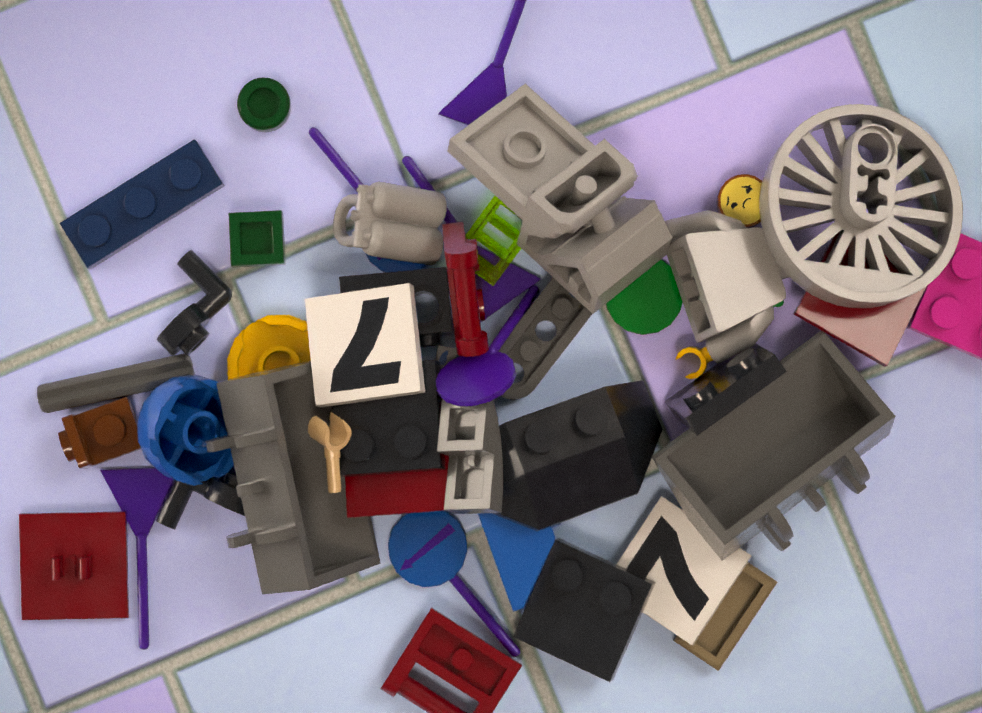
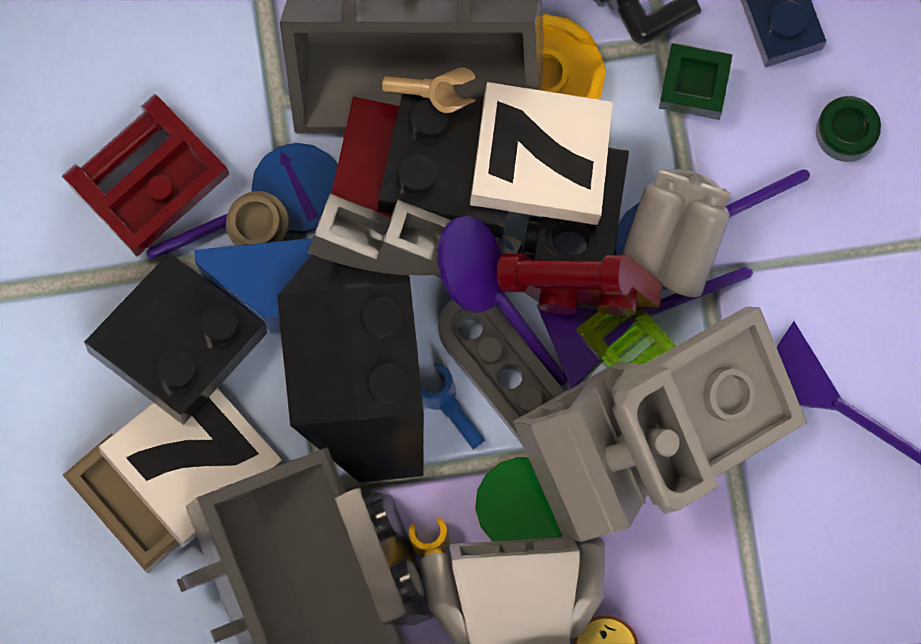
camera: 105 degrees right, 10 degrees down
none -> dark tan plate [226,191,290,246]
none -> blue hand [421,363,485,450]

